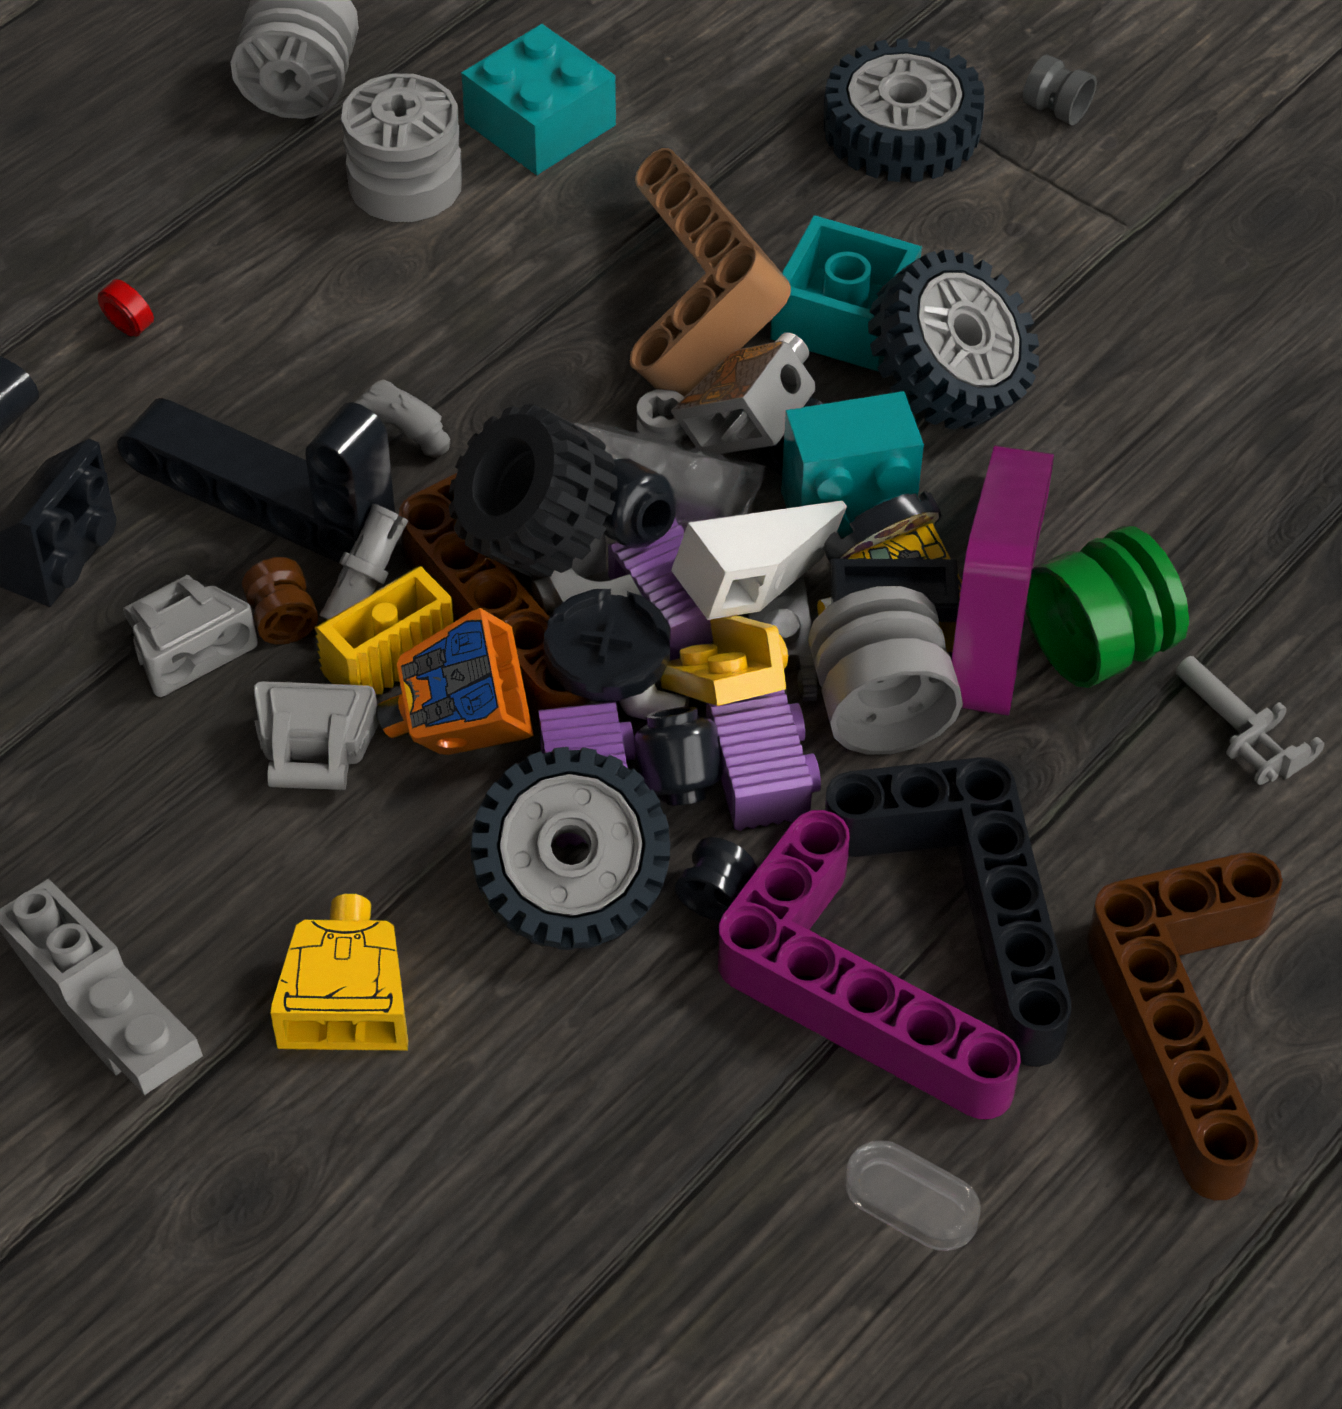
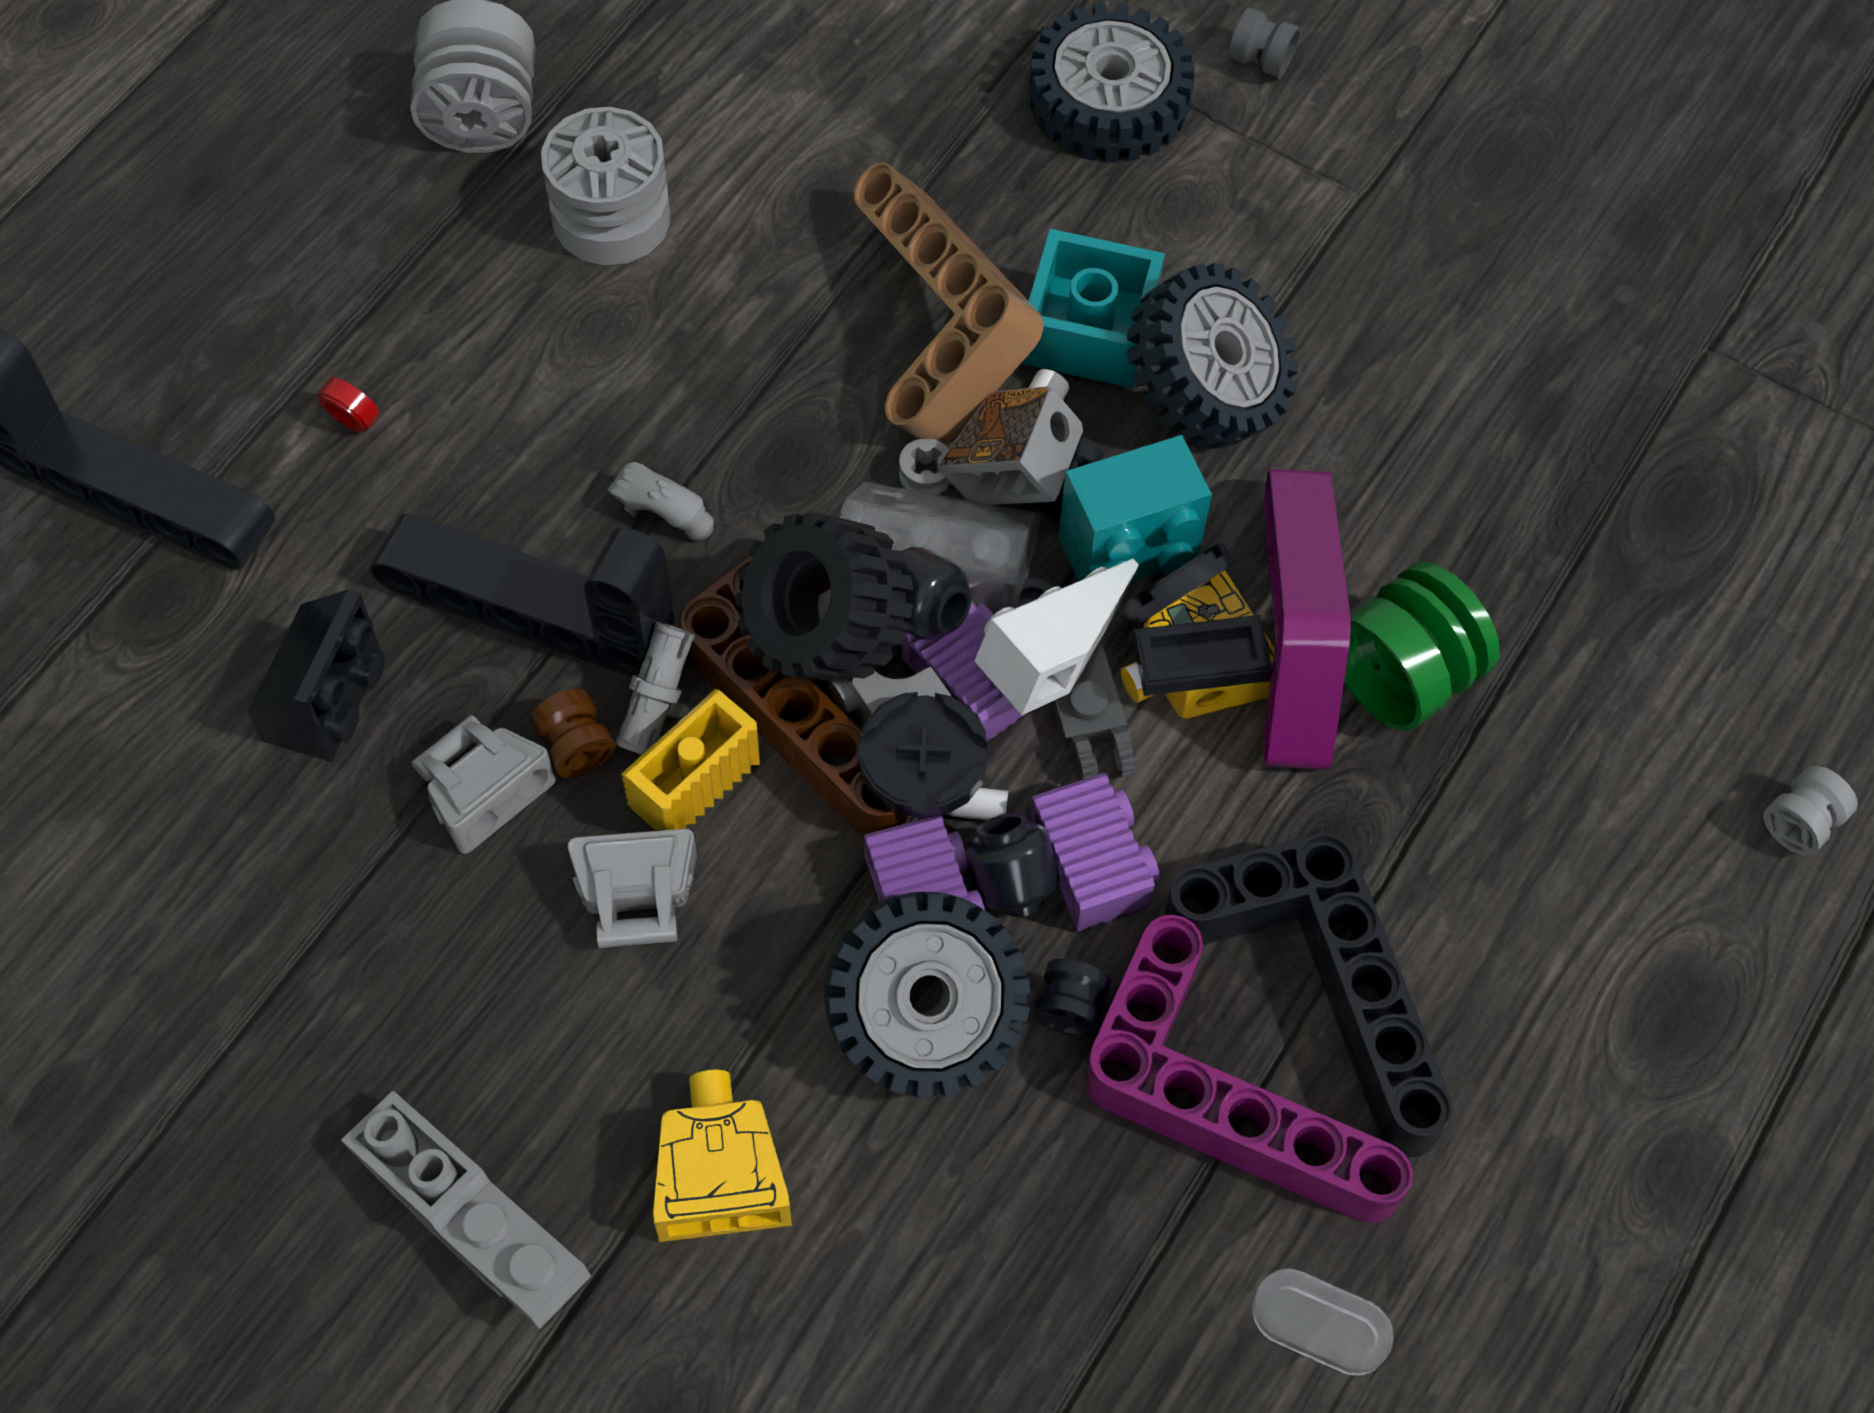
camera: 10 degrees left, 10 degrees up
torso [377,608,534,755] -> none
teal brick [461,24,616,175] -> none
yellow bracket [660,615,788,706] -> none
light grey wheel [807,586,963,755] -> none
reddish brown beam [1087,852,1283,1201] -> none
light grey piece [1176,656,1324,785] -> none

